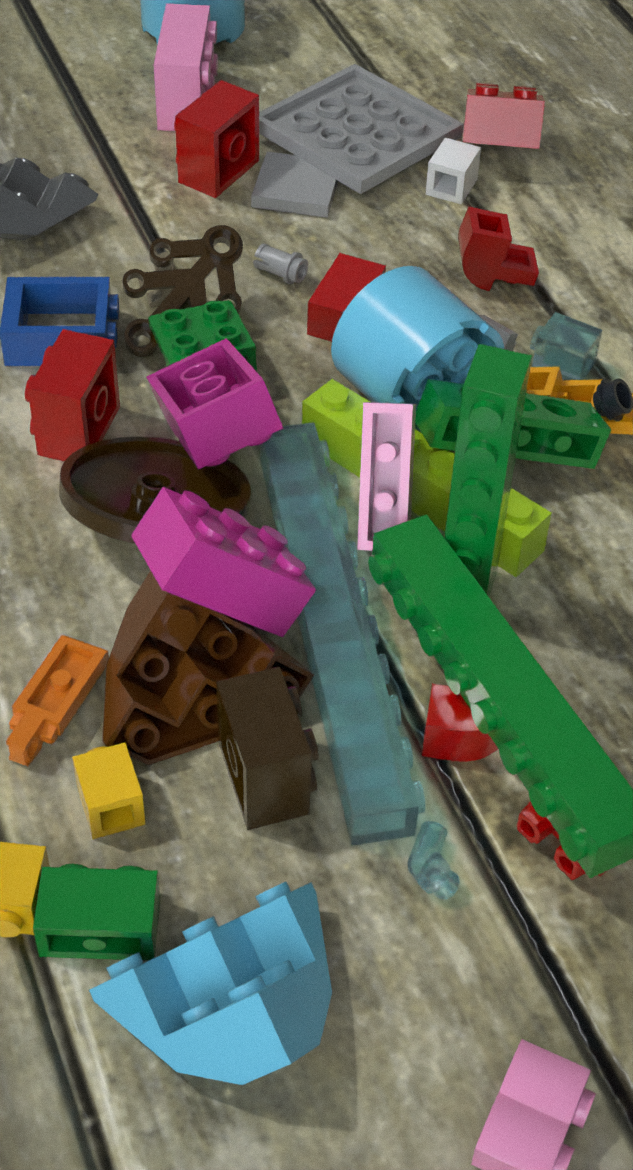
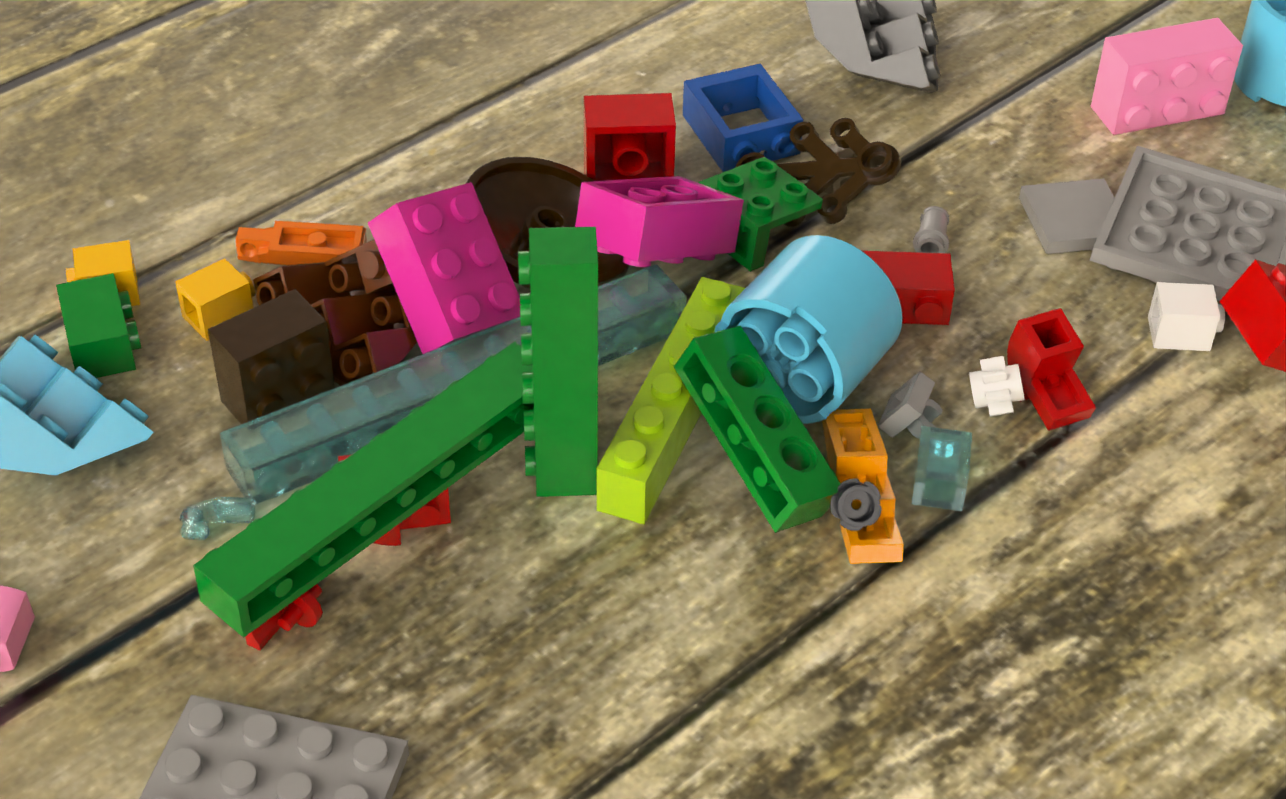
camera: 70 degrees right, 5 degrees down
red brick [174,80,259,198] -> none
bright pink brick [357,402,416,551] -> none
none -> white gear [969,356,1025,417]

